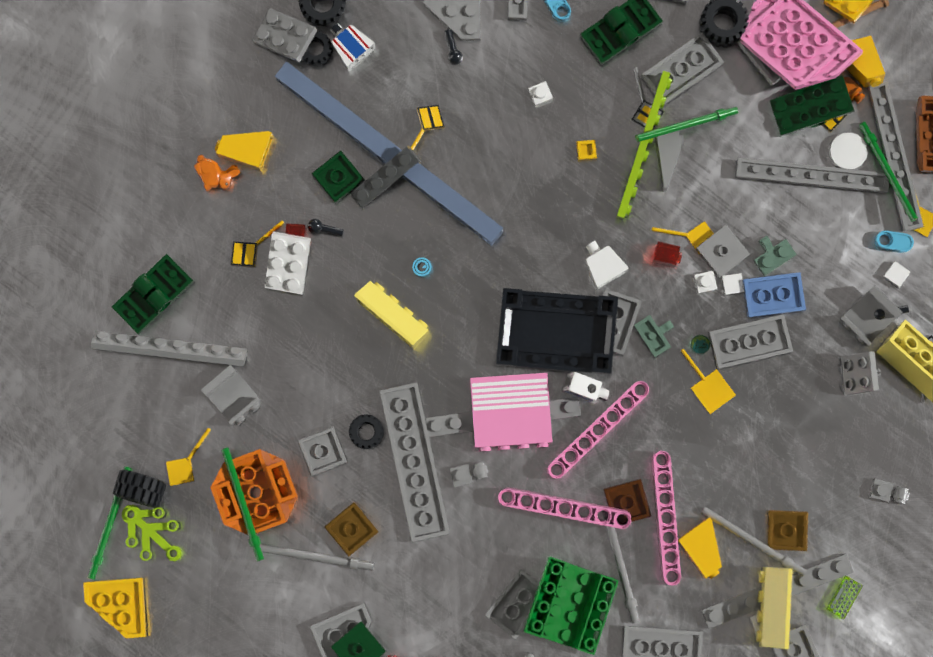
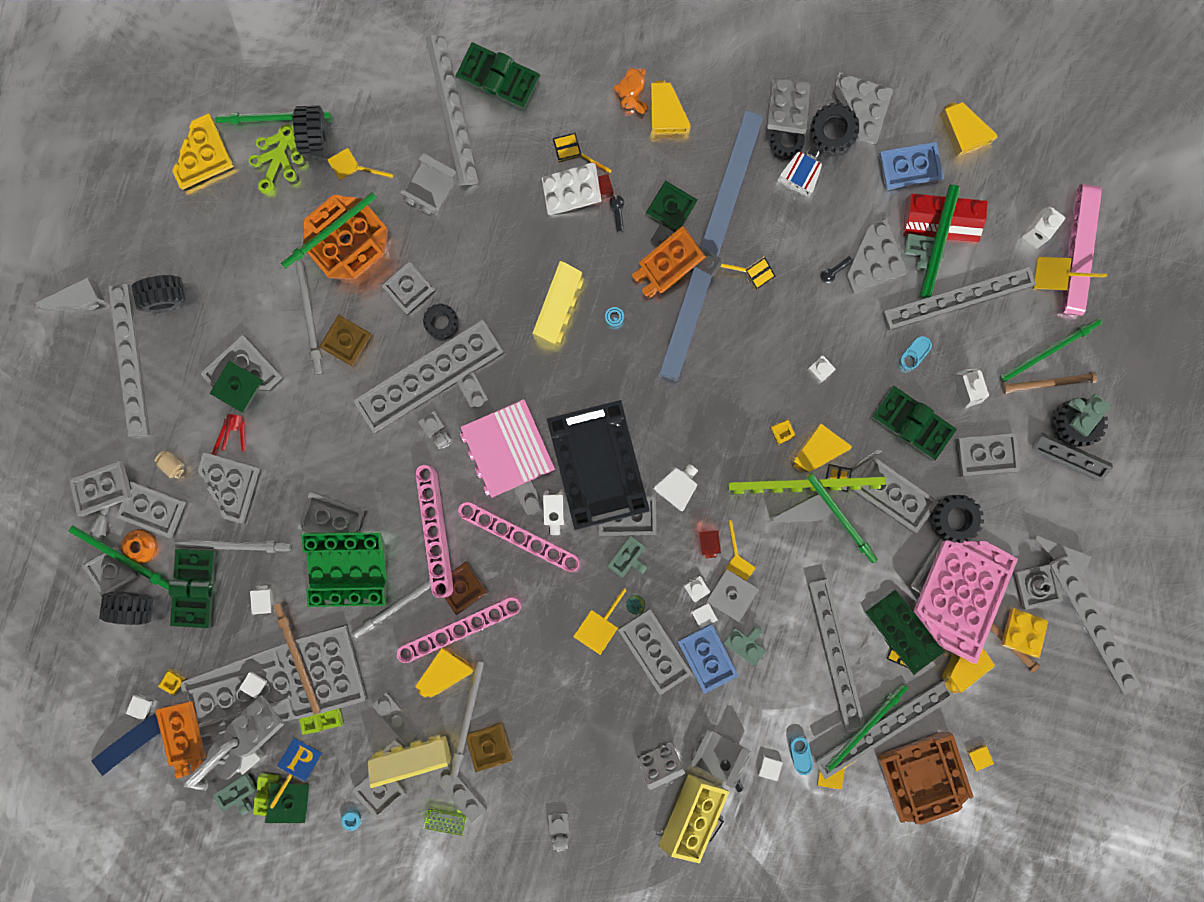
camera: 65 degrees right, 5 degrees up
white tile [829,132,868,170] -> none
orange arm [844,77,865,104] -> none
none -> orange tile [632,226,706,298]
none -> yellow slope [791,424,852,473]

